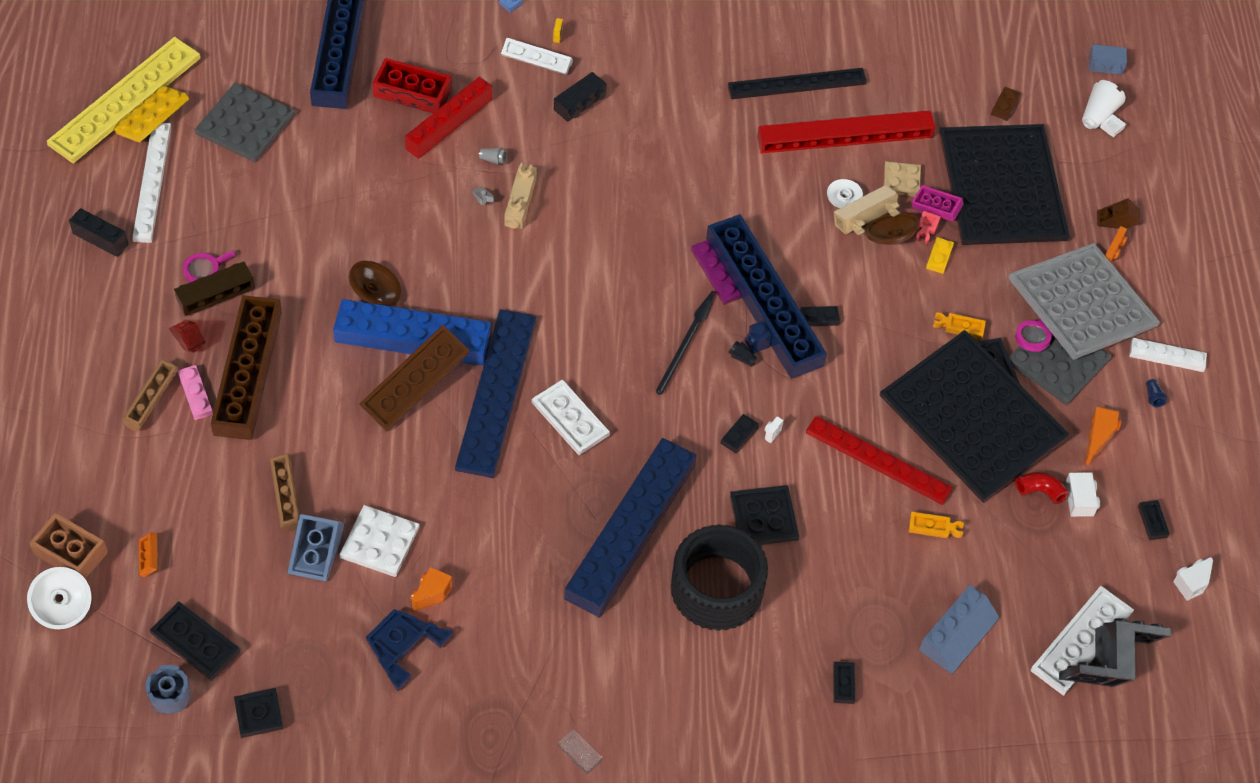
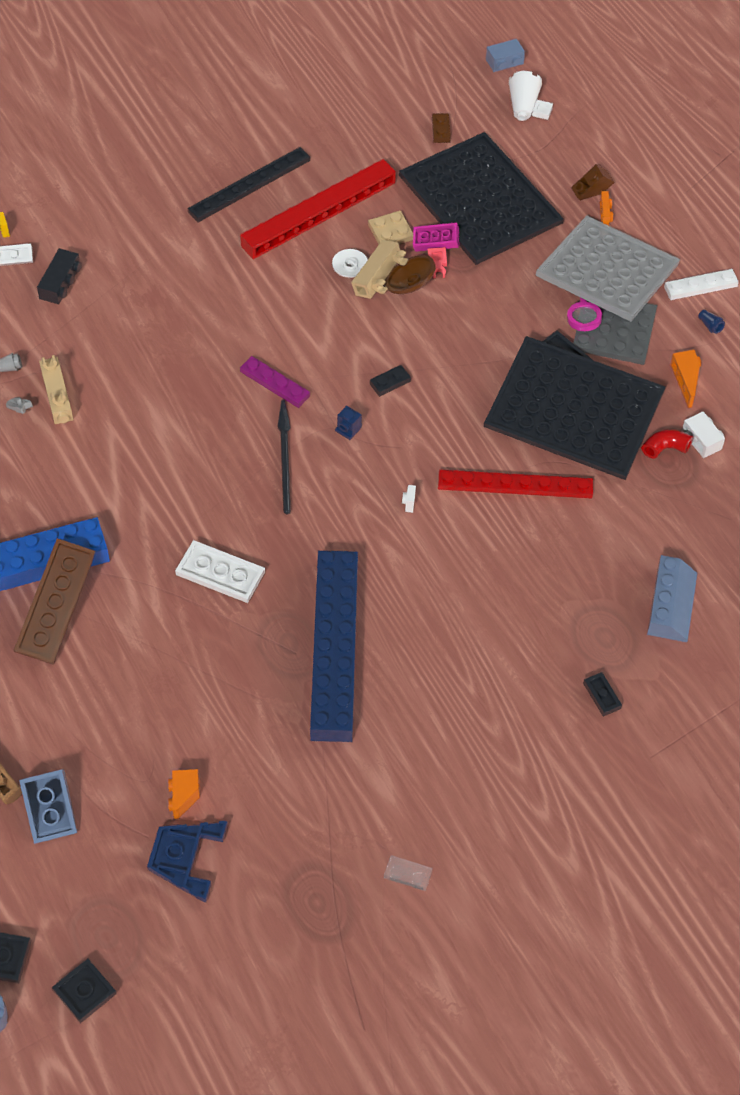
camera: 25 degrees left, 0 degrees up
white plate [340,505,419,577] -> none
dark blue plate [455,309,536,478] -> none
black tyre [671,524,768,631] -> none
dark blue brick [706,214,827,379] -> none
black plate [720,414,759,453] -> none
black cone [728,341,757,367] -> none
black plate [730,485,799,545] -> none
light orange plate [908,512,964,539] -> none
yellow plate [926,237,954,274] -> none
light orange plate [933,312,986,340] -> none

